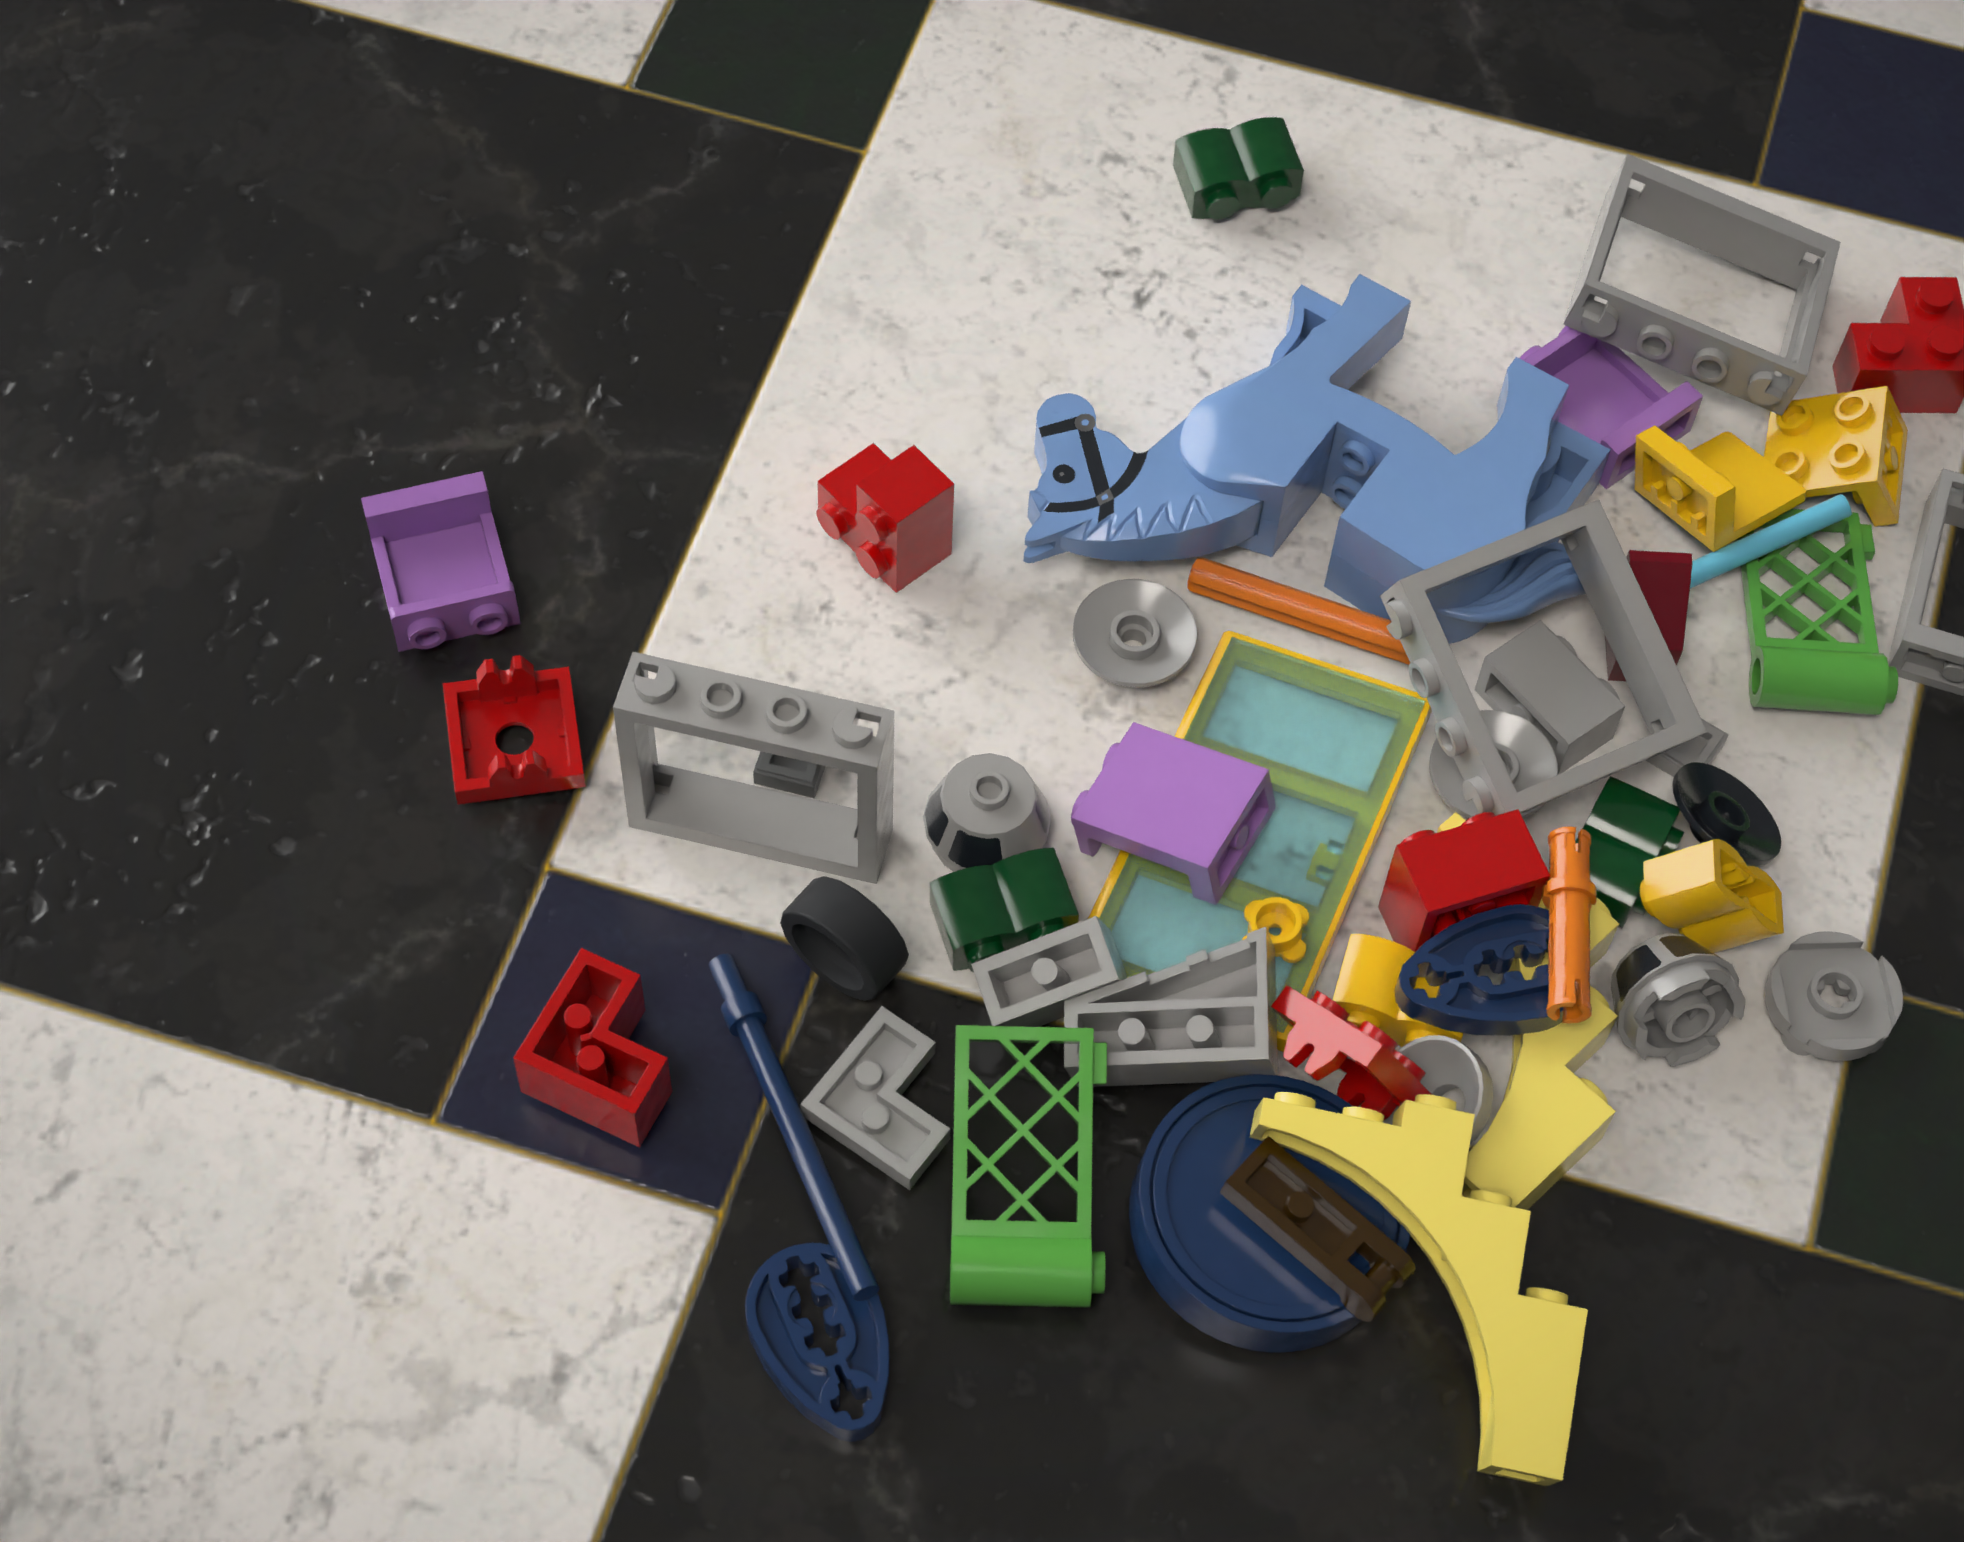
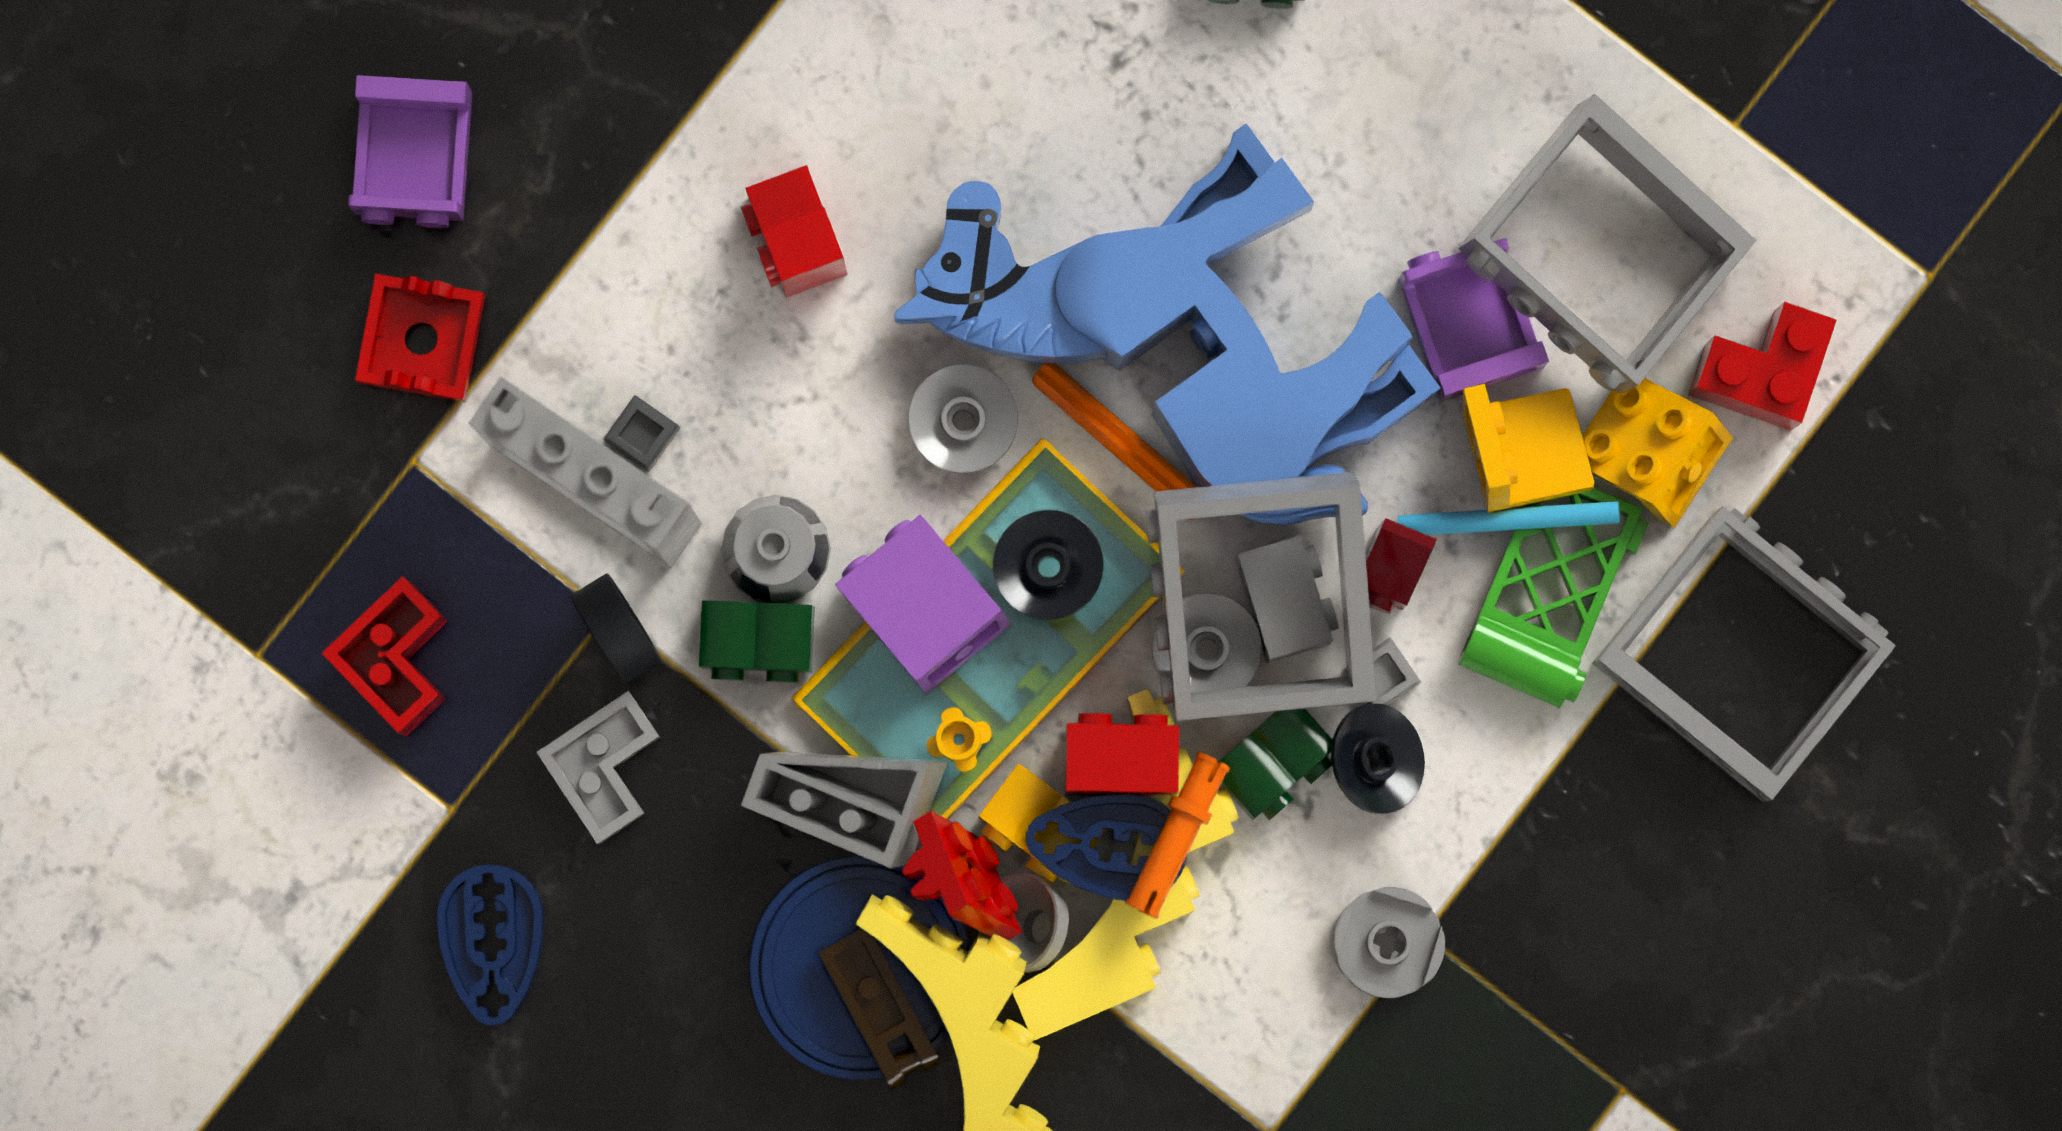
camera: 20 degrees right, 25 degrees up
dark blue bar [709,954,880,1301] -> none
bright green piece [950,1025,1107,1307] -> none
light grey brick [971,916,1128,1027] -> none
light grey cone [1611,933,1746,1066] -> none
yellow brick [1640,839,1784,953] -> none
none -> black dish [993,510,1104,620]

